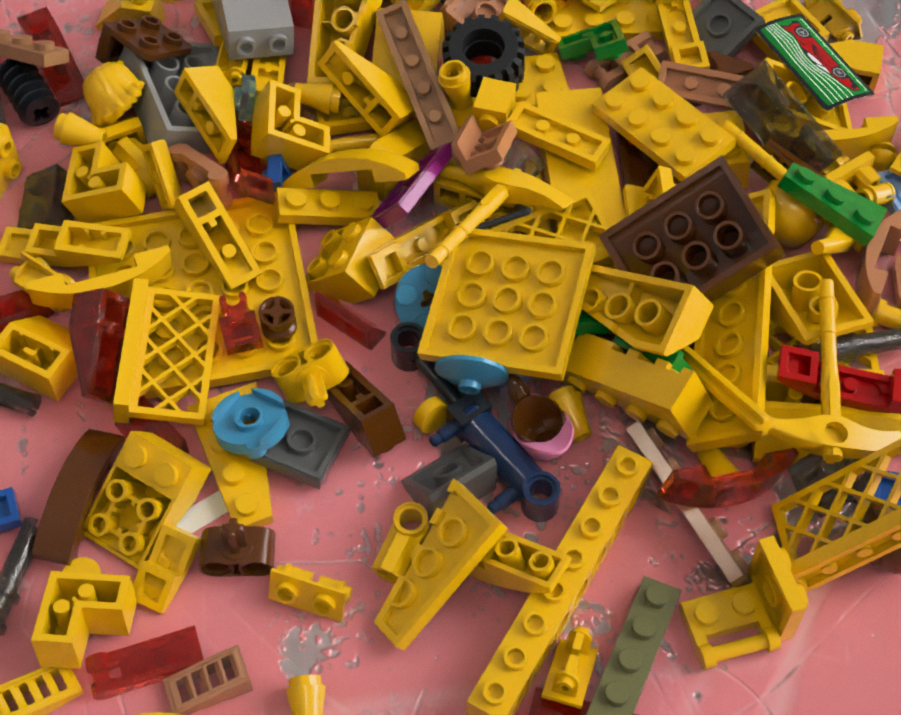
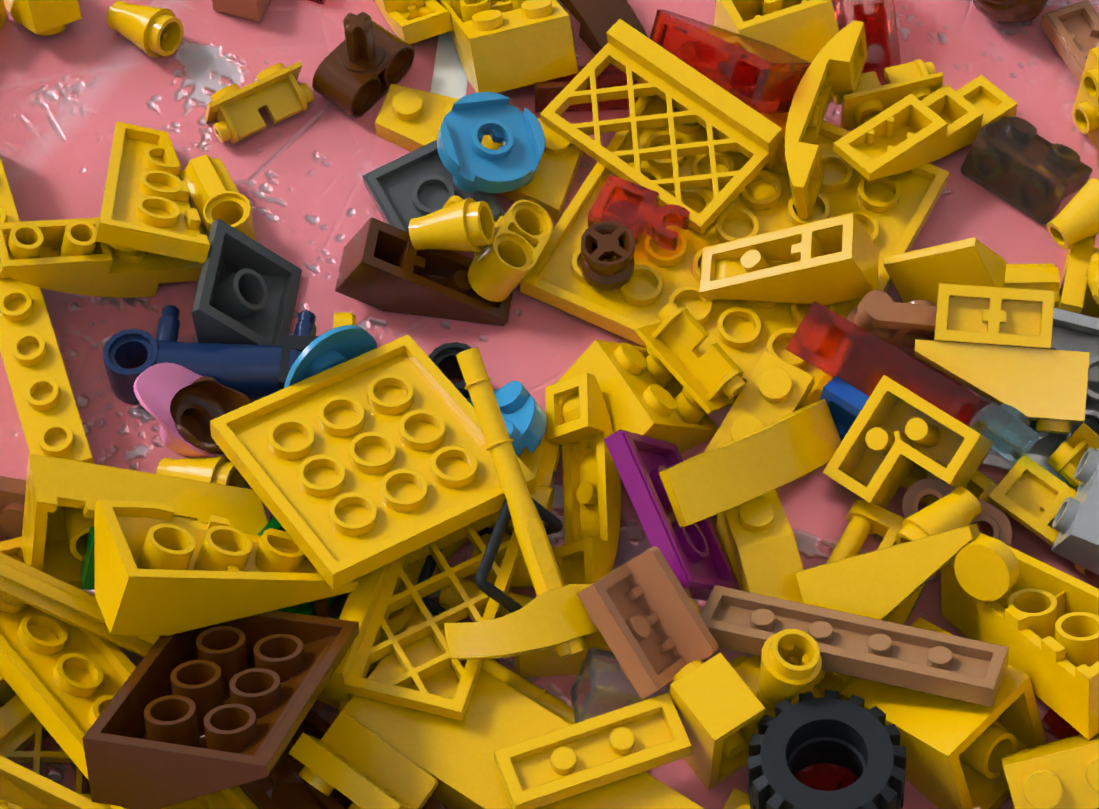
camera: 130 degrees right, 0 degrees up
yellow brick [61,141,148,223] -> none
clear red slope [314,291,386,350] -> none
none -> yellow cone [409,197,495,252]
none -> yellow hinge [635,302,747,414]
none -> yellow hinge [934,283,1055,349]
none -> yellow tile [954,536,1019,601]

